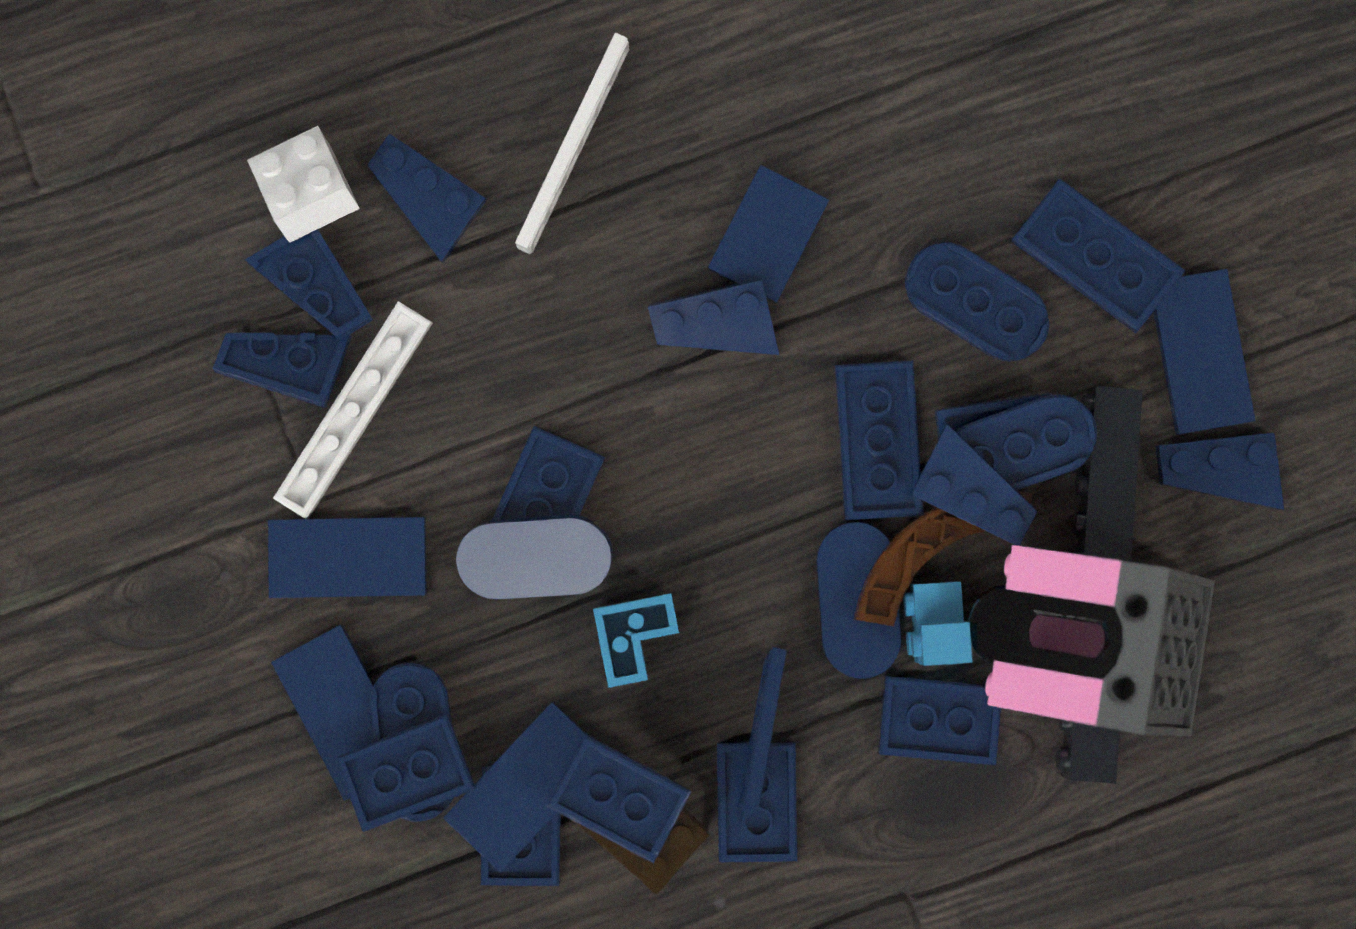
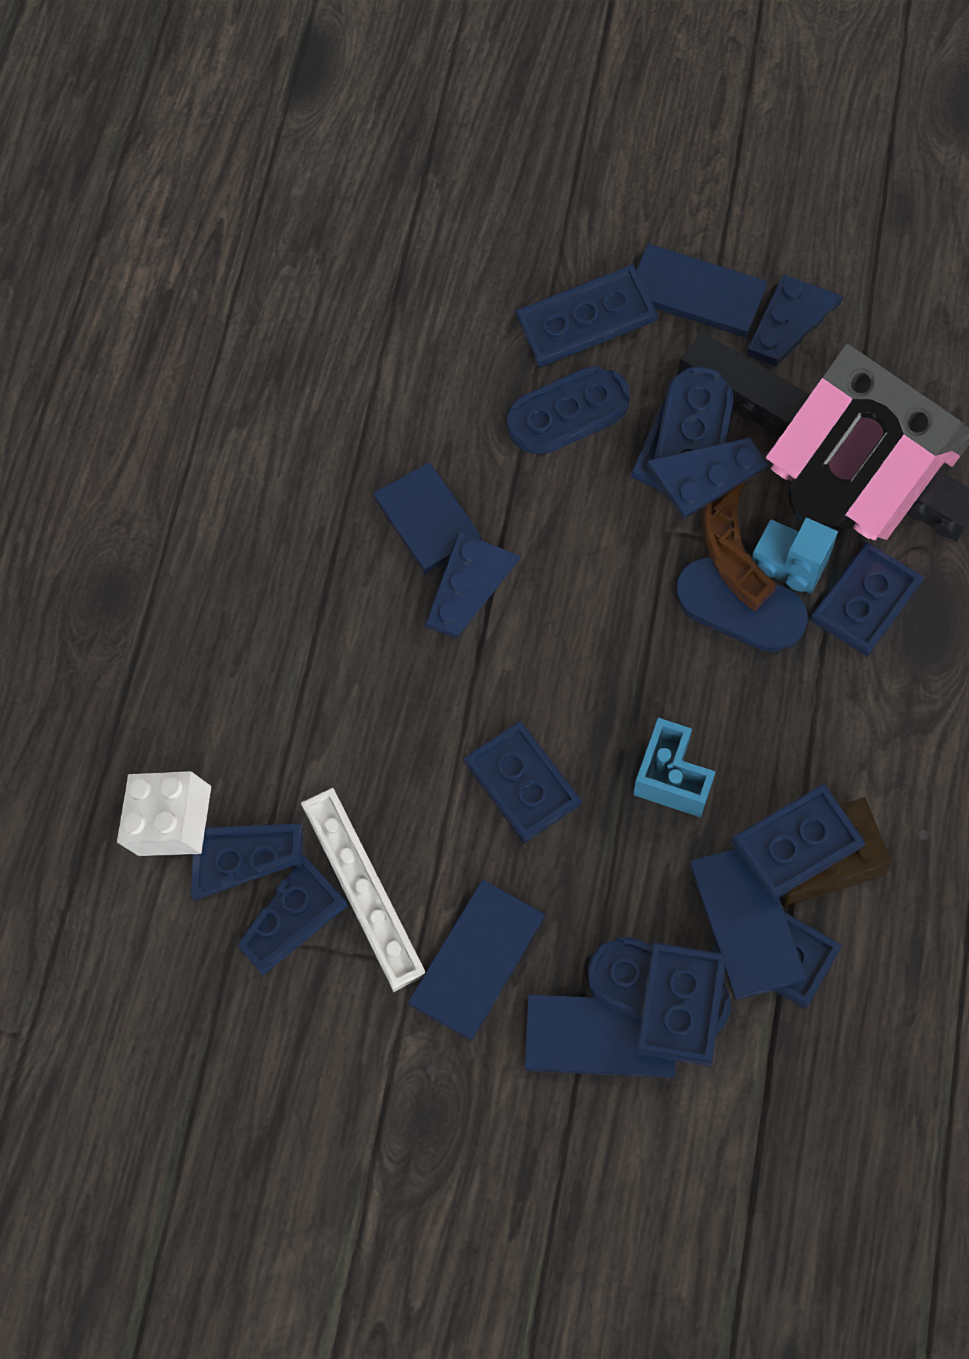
camera: 50 degrees left, 20 degrees down
dark blue wing [367,134,486,263] -> none
tile [456,515,613,599] -> none
white tile [515,32,629,254] -> none
dark blue tile [717,742,797,862] -> none
dark blue tile [737,647,787,815] -> none
dark blue tile [835,361,923,520] -> none

